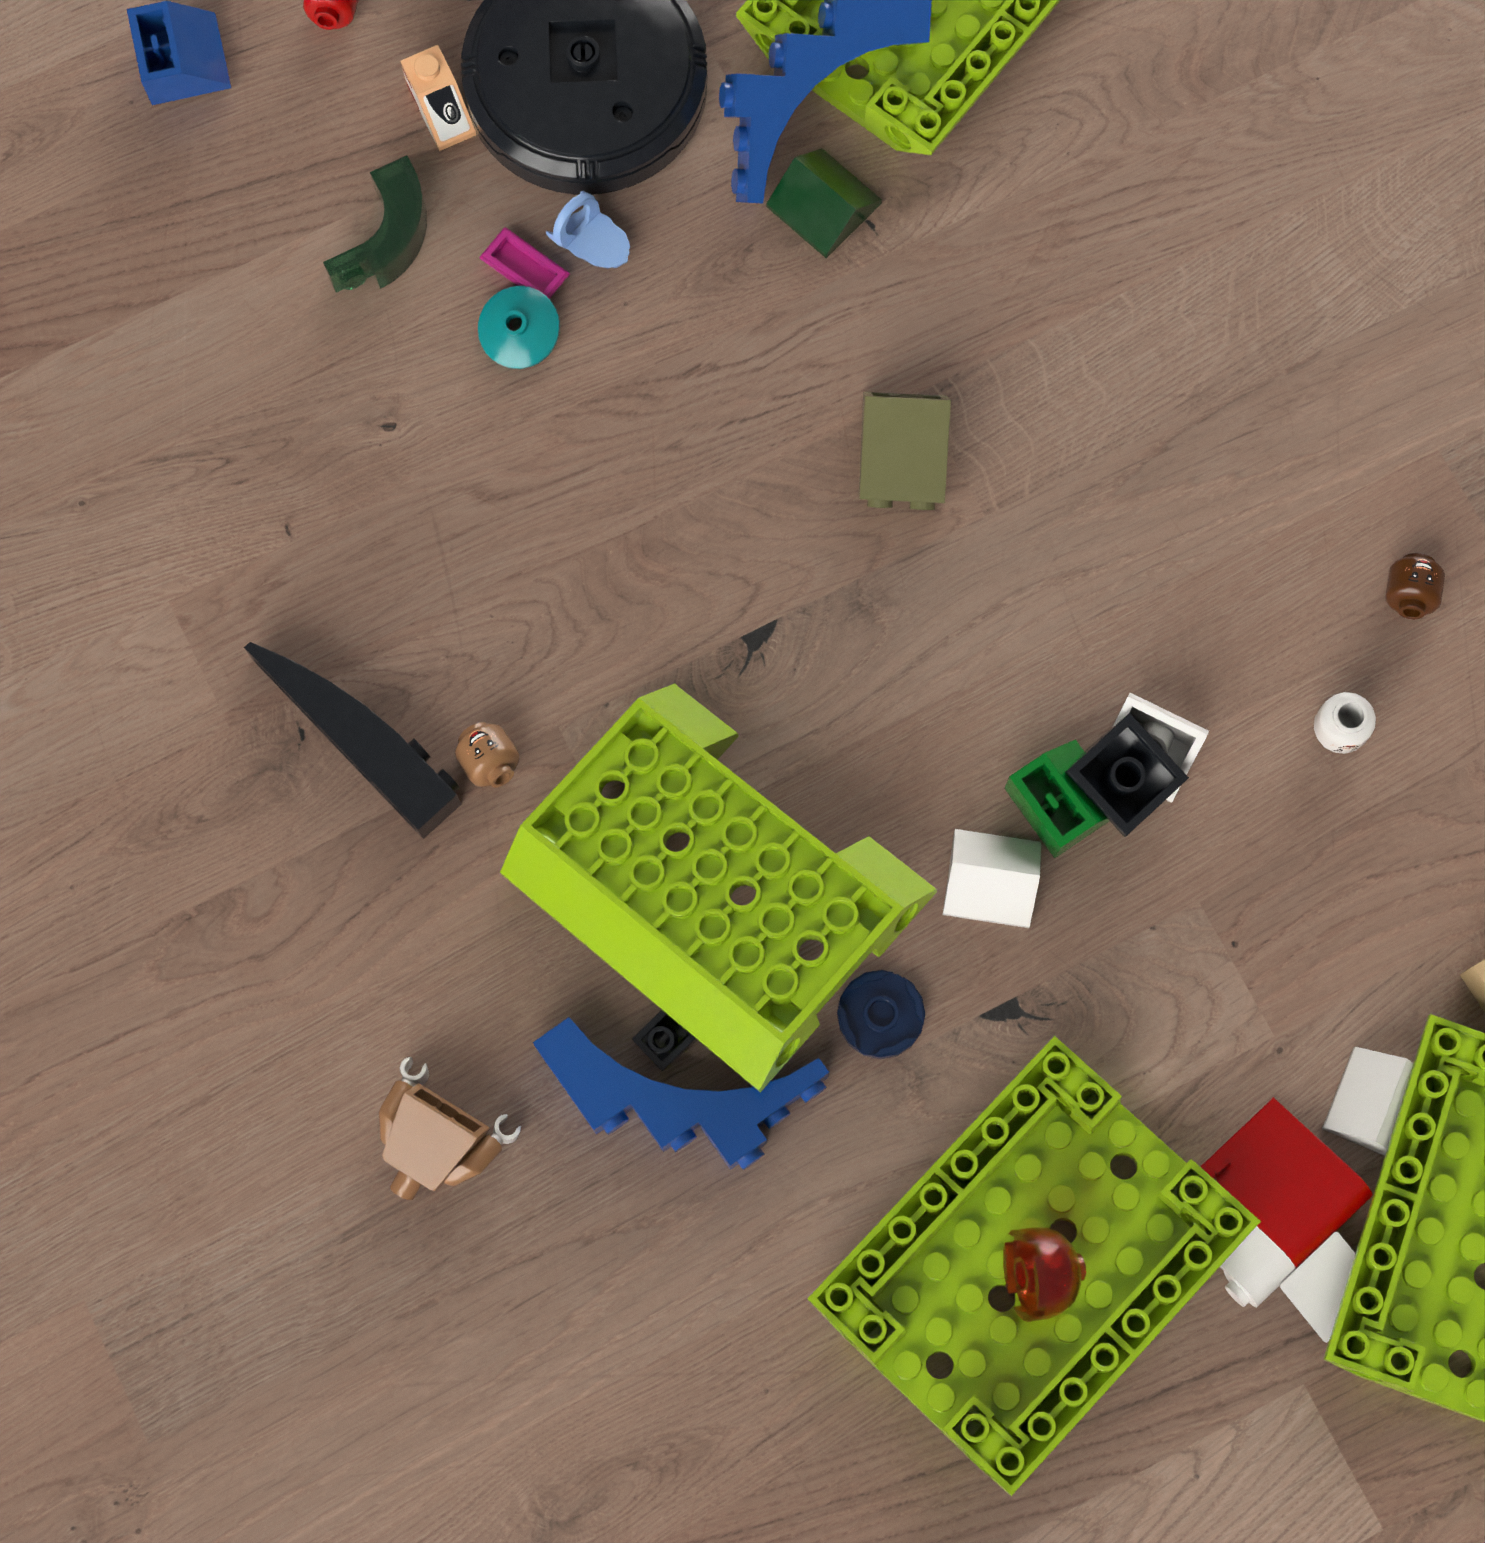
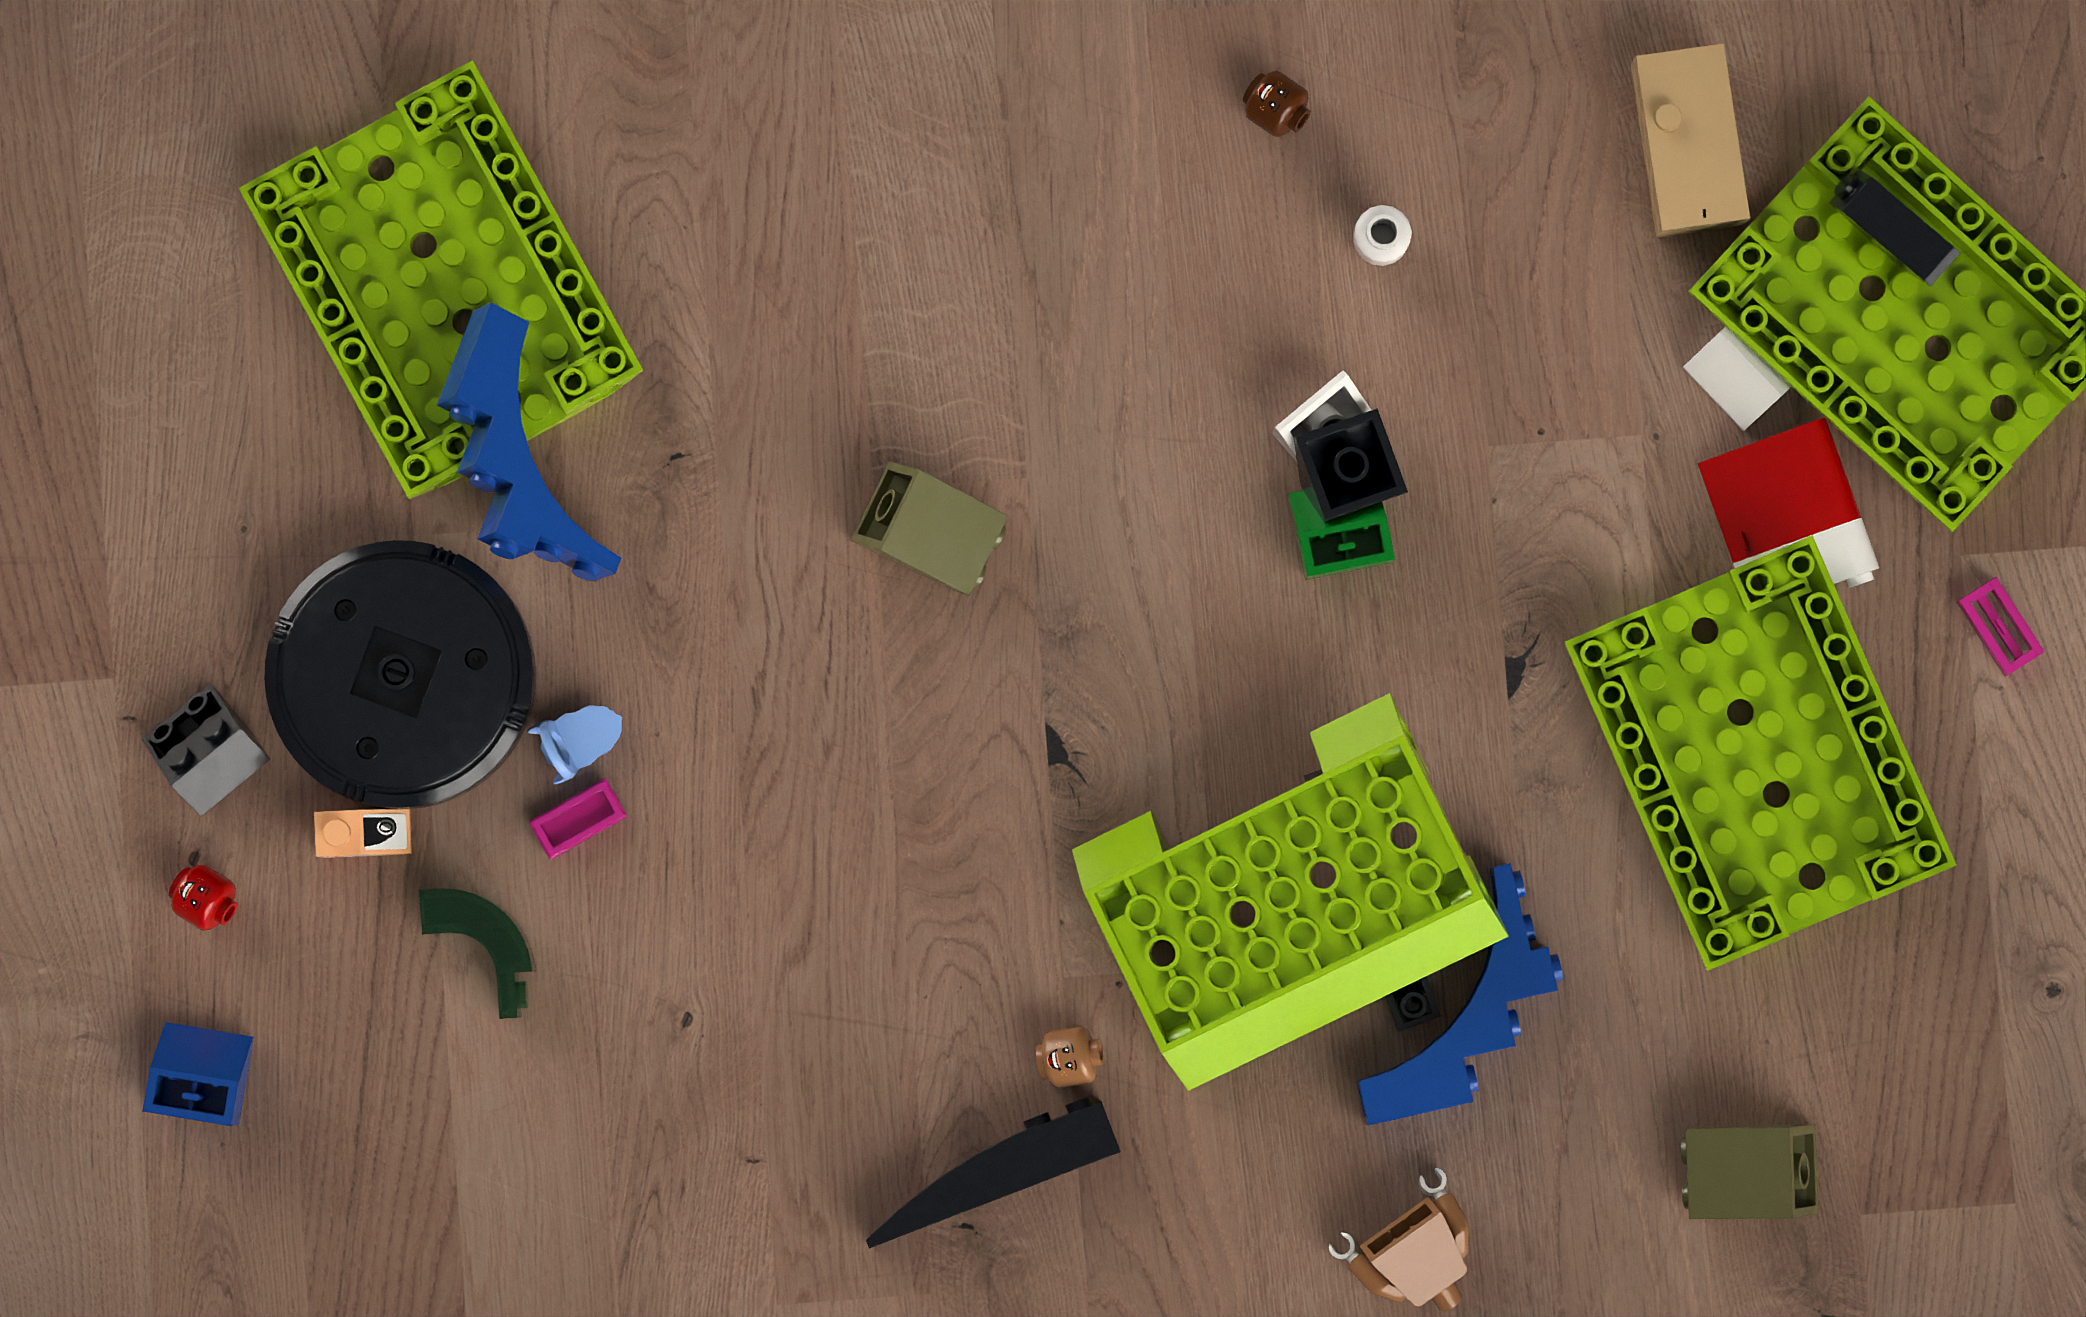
camera: 65 degrees left, 10 degrees up
teal dish [478,286,560,369] -> none
dark green slope [766,148,882,258] -> none
dark blue tile [837,970,925,1059] -> none
white slope [943,829,1041,928] -> none
clear red cylinder [1003,1227,1086,1322] -> none
white sticker [1280,1231,1355,1343] -> none
none -> olive slope [1681,1124,1819,1219]
none -> dark pink tile [1956,577,2045,676]

